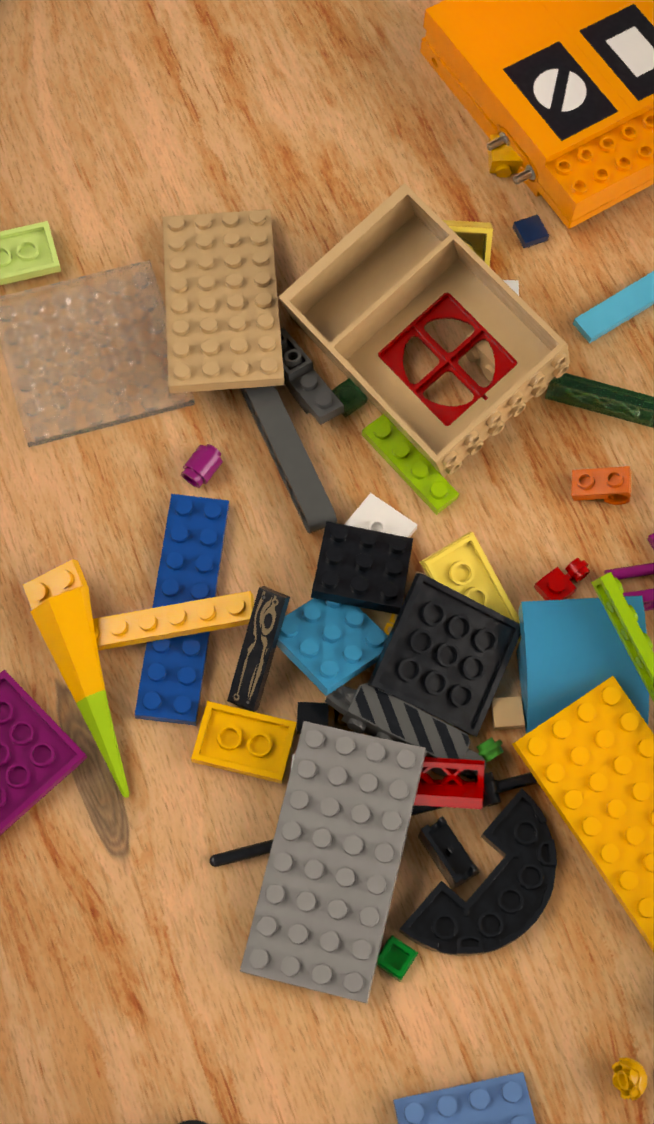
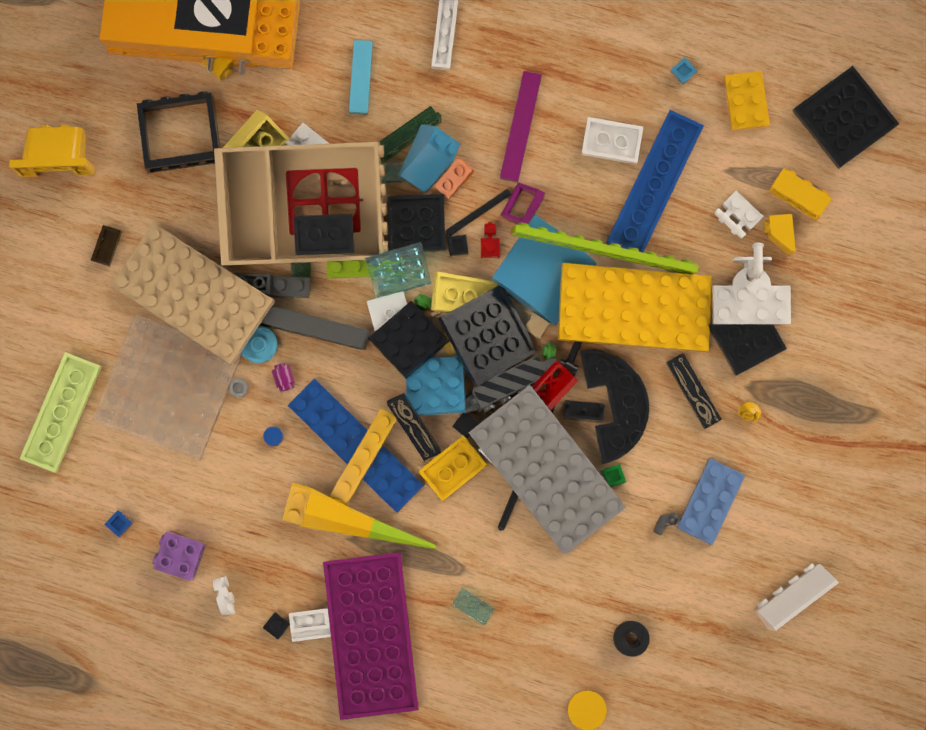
camera: 45 degrees left, 15 degrees up
dark blue tile [513,214,549,248] -> none
none -> yellow windscreen [9,124,95,177]
none -> dark brown plate [91,225,122,267]
none -> black window [136,91,221,173]
none -> light grey tile [229,378,249,398]
none -> medium azure tile [241,326,278,364]
none -> blue tile [263,427,283,446]
none -> black plate [293,214,354,255]
none -> clear light blue plate [365,242,432,298]
none -> clear light blue plate [381,162,407,183]
none -> black plate [387,194,446,253]
none -> dark azure slope [398,125,460,193]
none -> bright green plate [414,294,432,311]
none -> black bar [445,189,511,236]
none -> black tile [447,235,469,256]
none -> clear light blue plate [452,588,495,626]
none -> dark grey arm [653,512,680,536]
none -> black tile [666,353,722,429]

